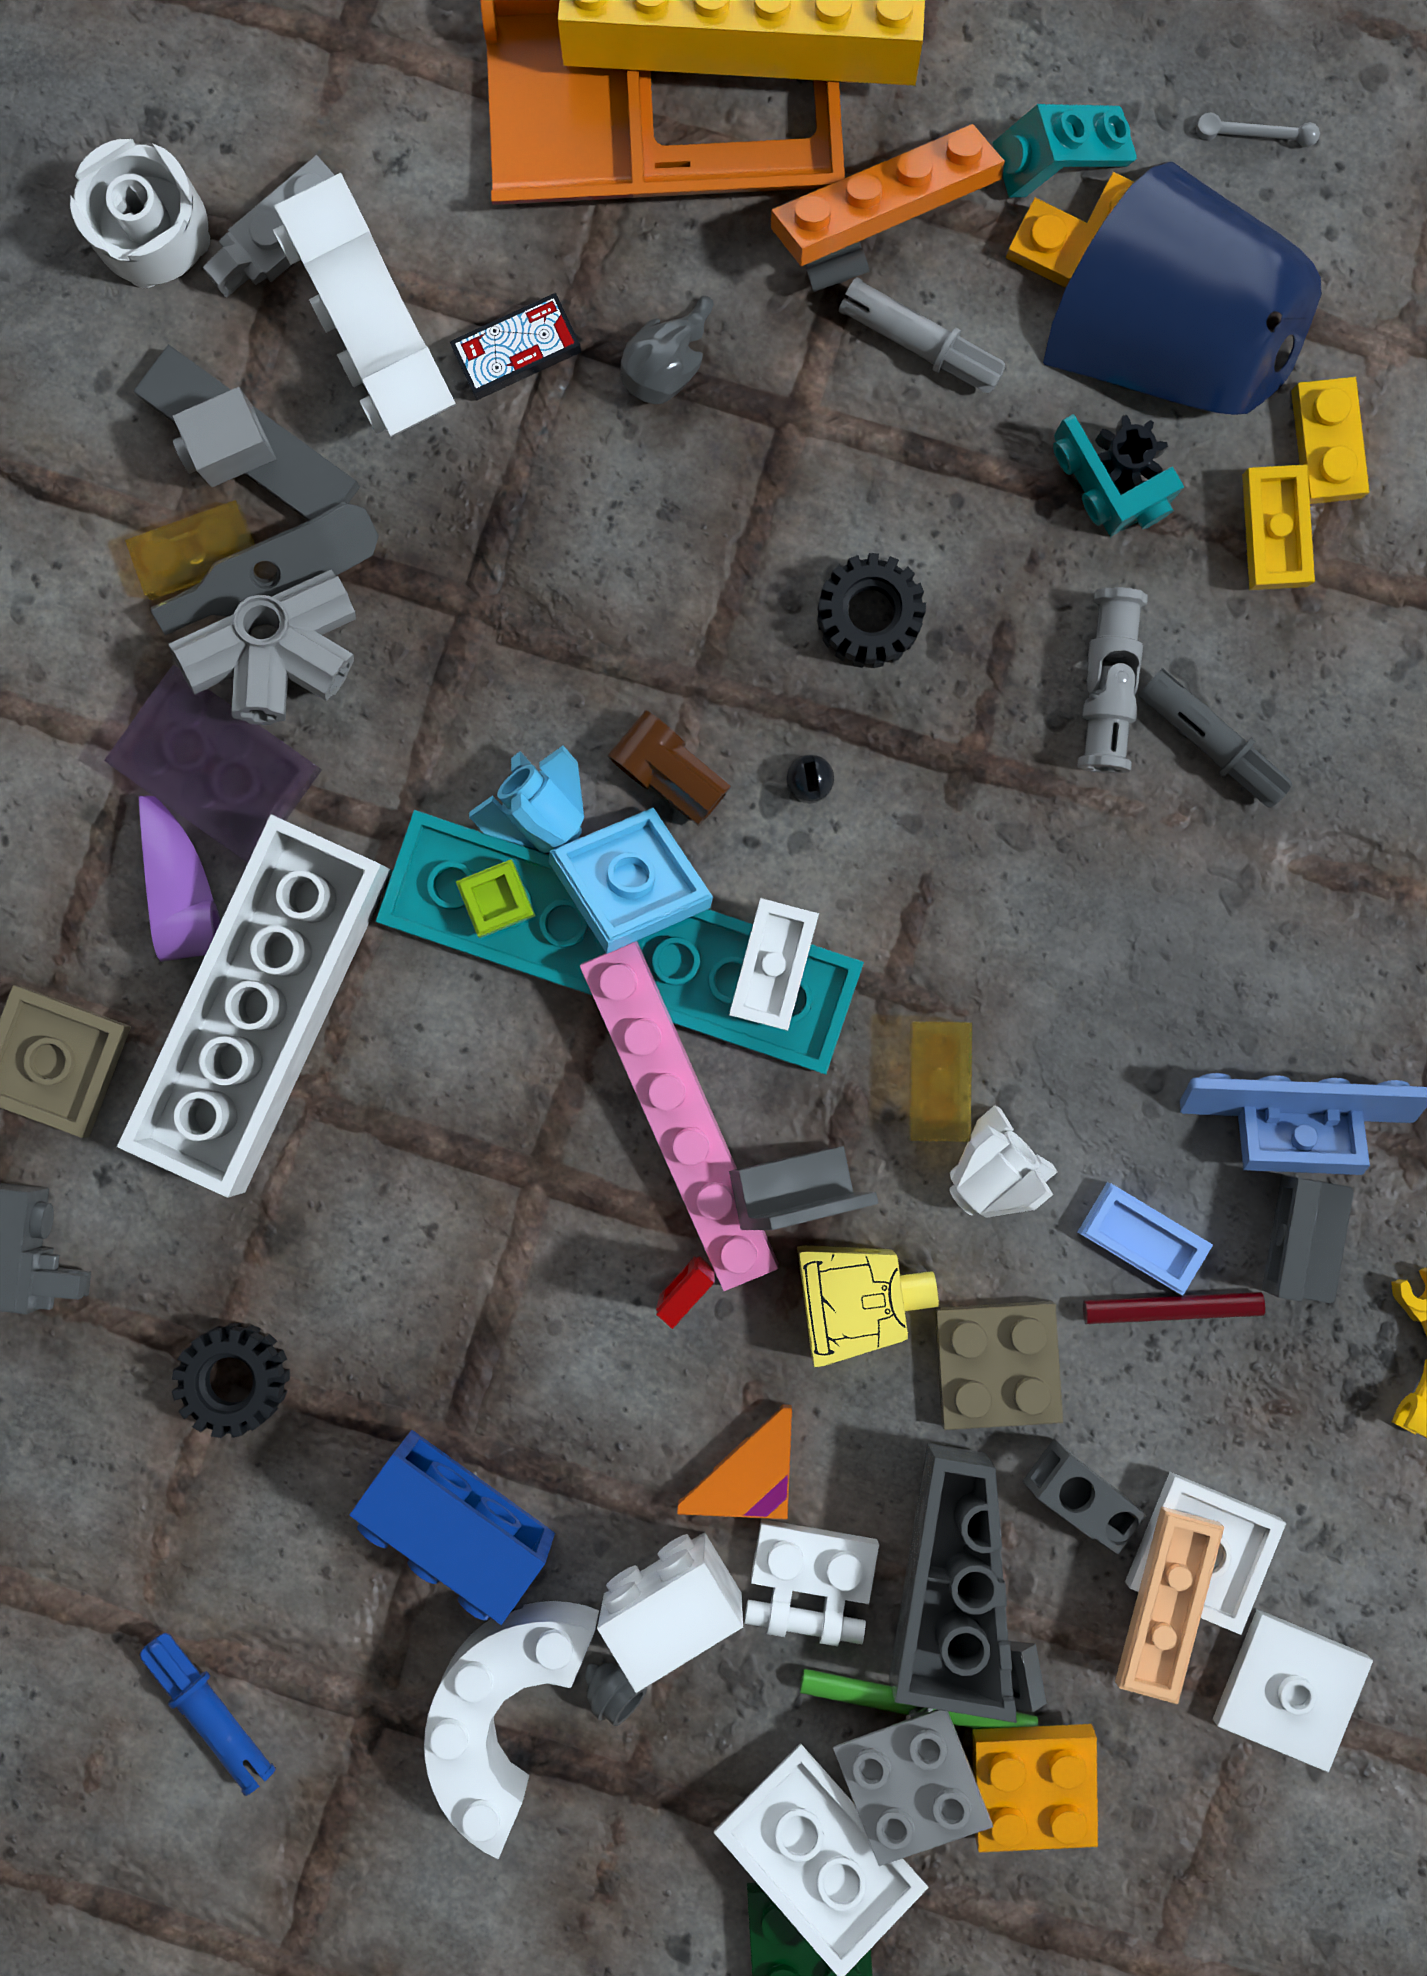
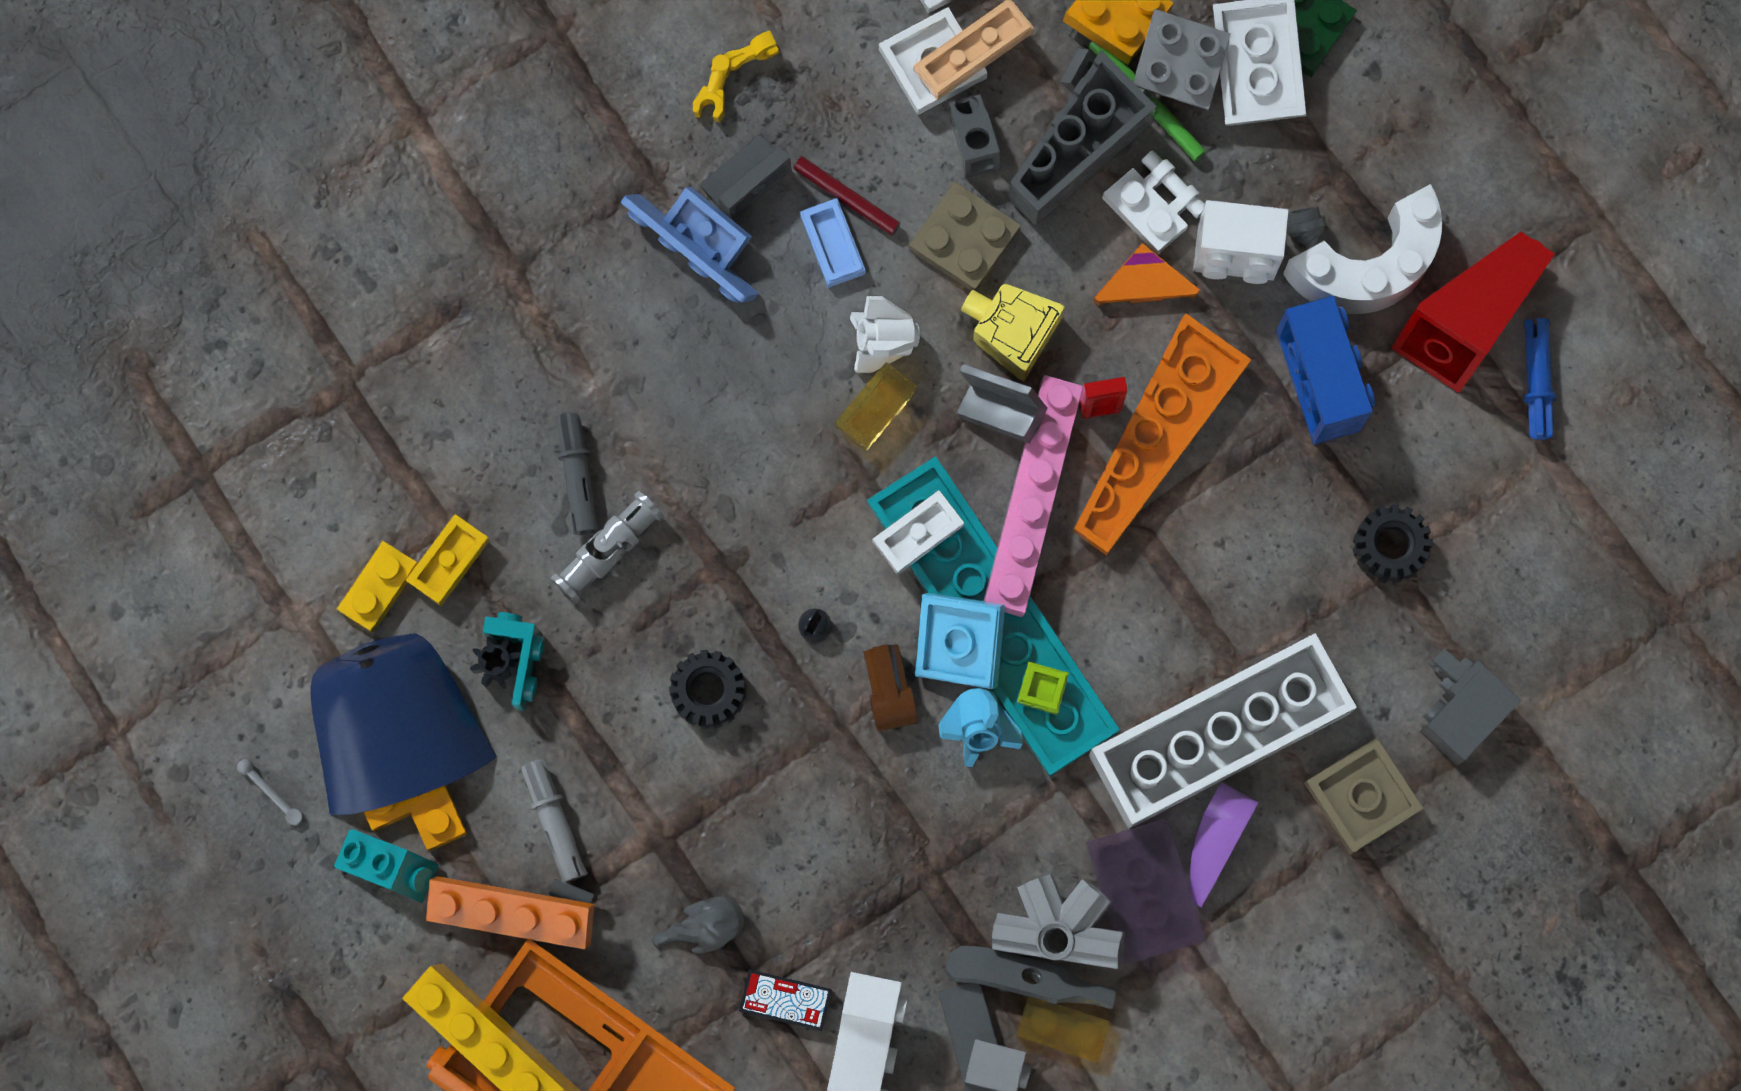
camera: 140 degrees left, 10 degrees down
none -> orange wing [1073,314,1252,556]
none -> red slope [1391,232,1555,393]

